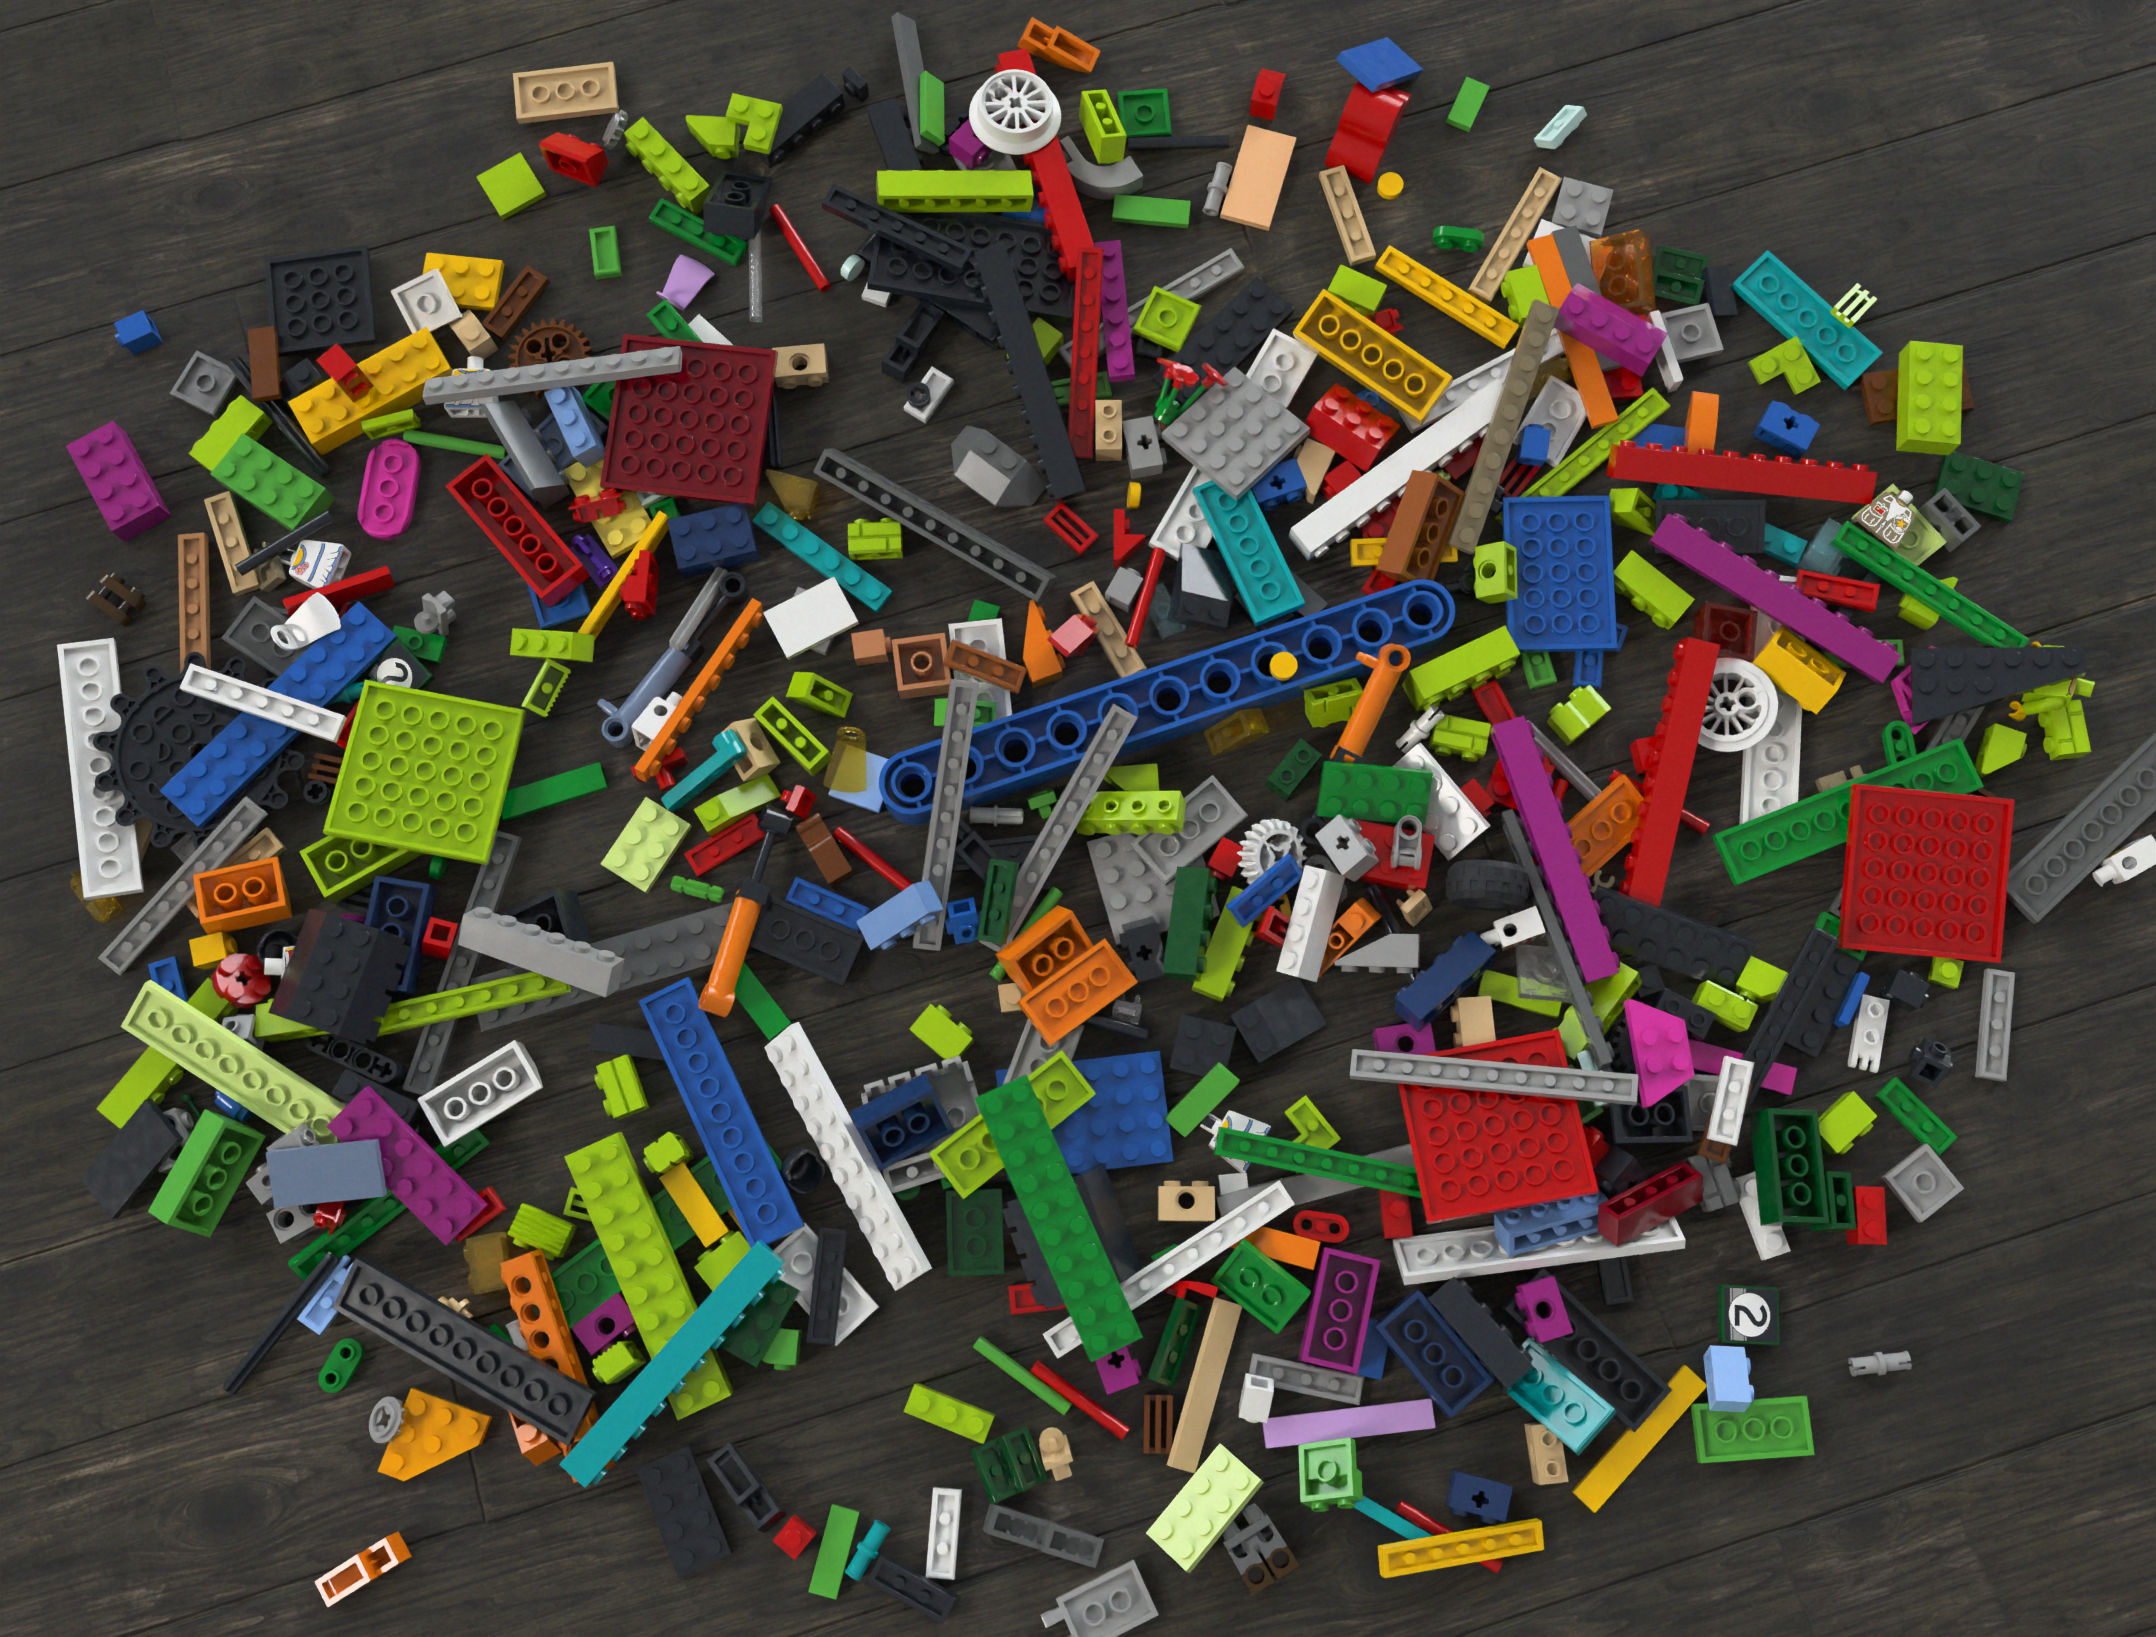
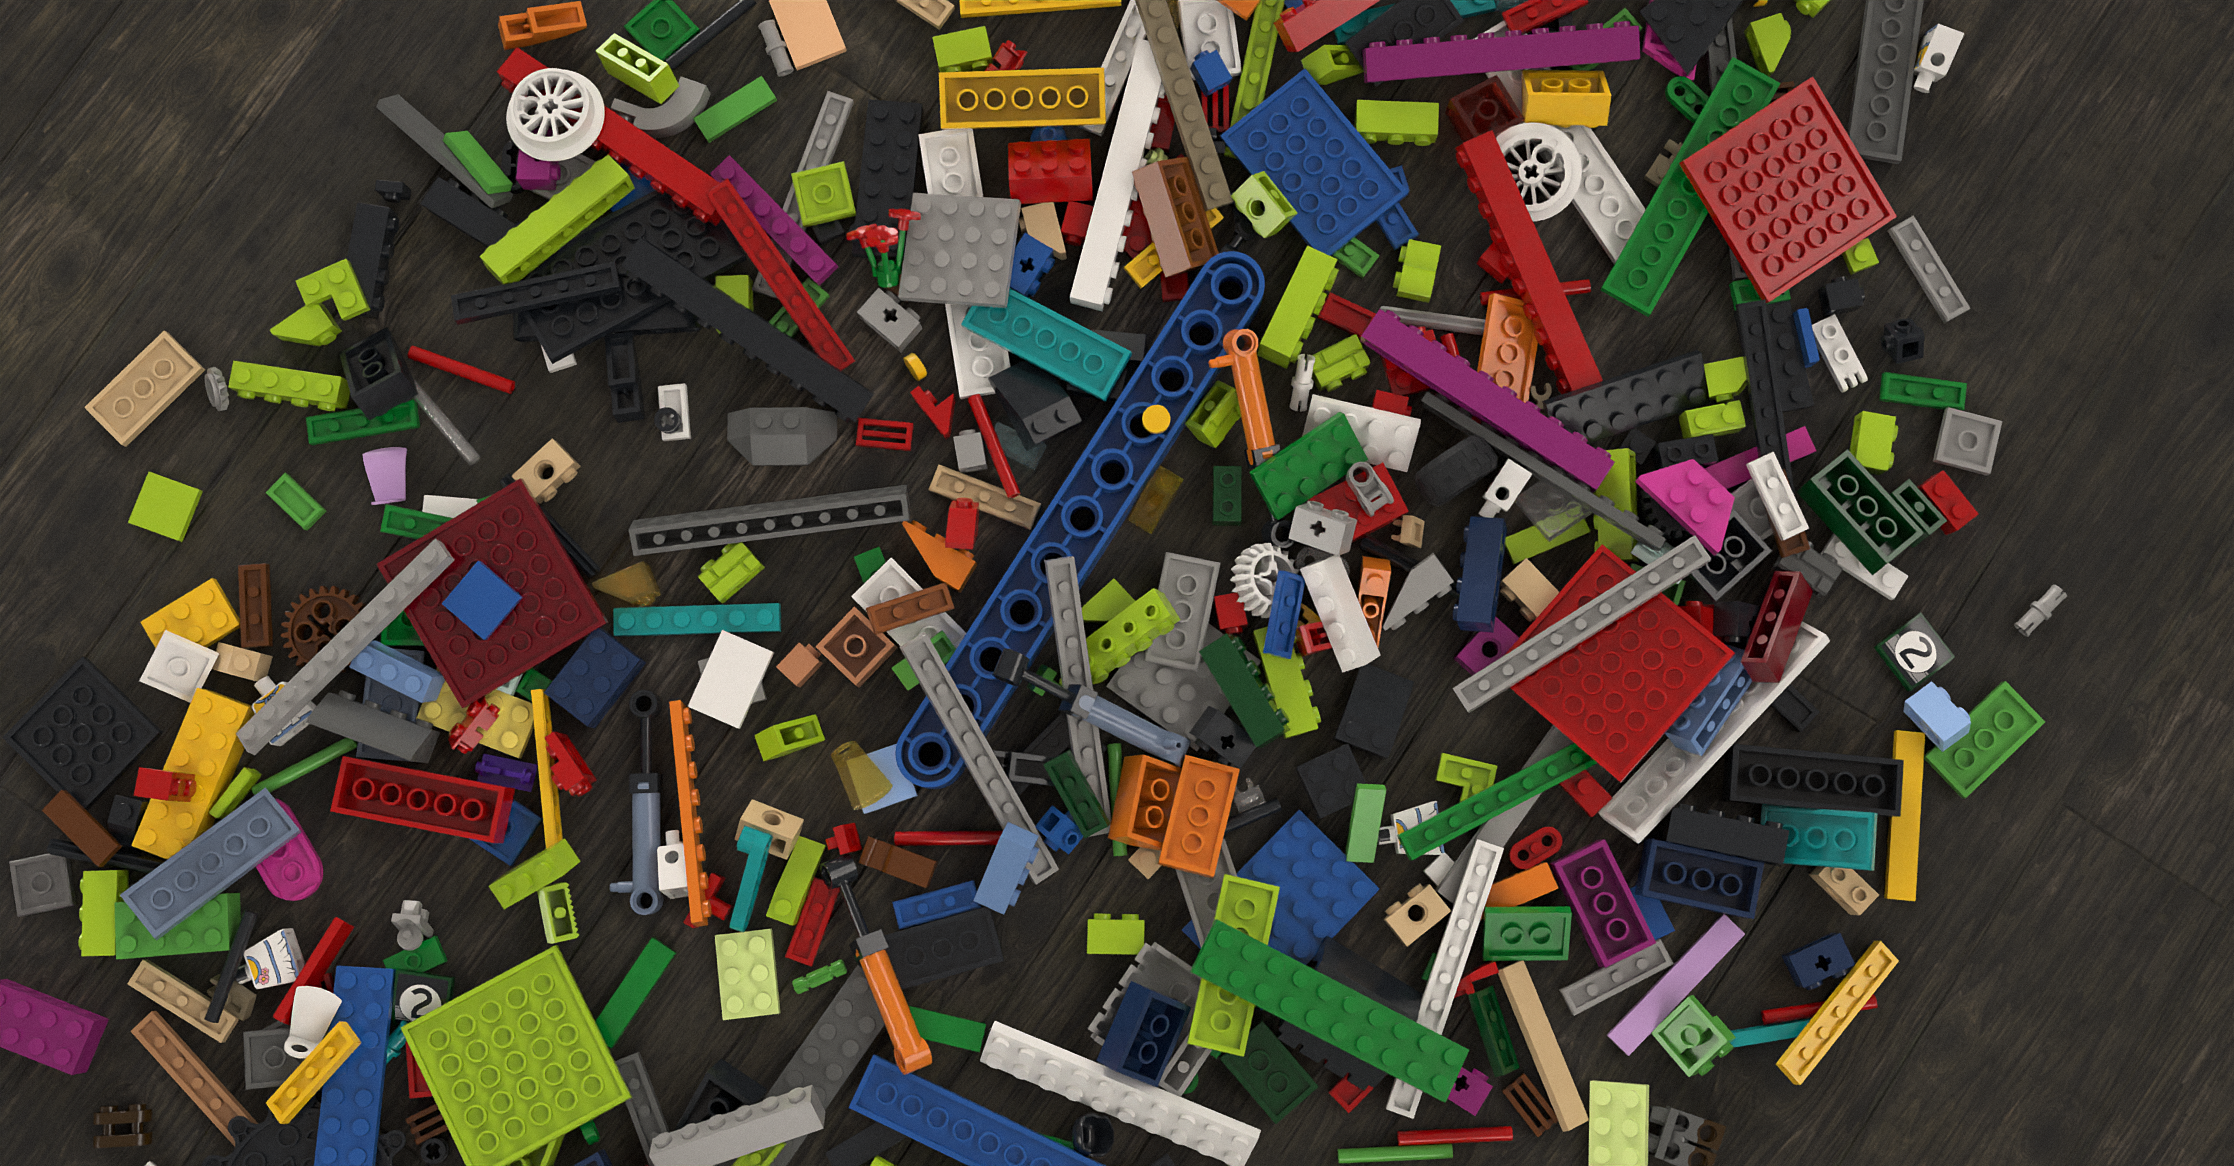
camera: 35 degrees left, 5 degrees up
white plate [180,663,347,743] -> none
red slope [539,132,609,188] -> none
light grey axle [669,567,728,651] -> none
lime brick [753,696,832,777] -> none
light aqua tile [841,255,864,281] -> none
white axle [970,805,1024,827] -> none
tan brick [1095,400,1122,461] -> none
white brick [1239,1373,1274,1423] -> none
magenta brick [1515,1276,1573,1343] -> none
none -> sand blue plate [120,787,301,940]
none -> yellow plate [266,1021,362,1124]
none -> blue tile [442,561,523,640]
none -> piece [992,648,1191,768]

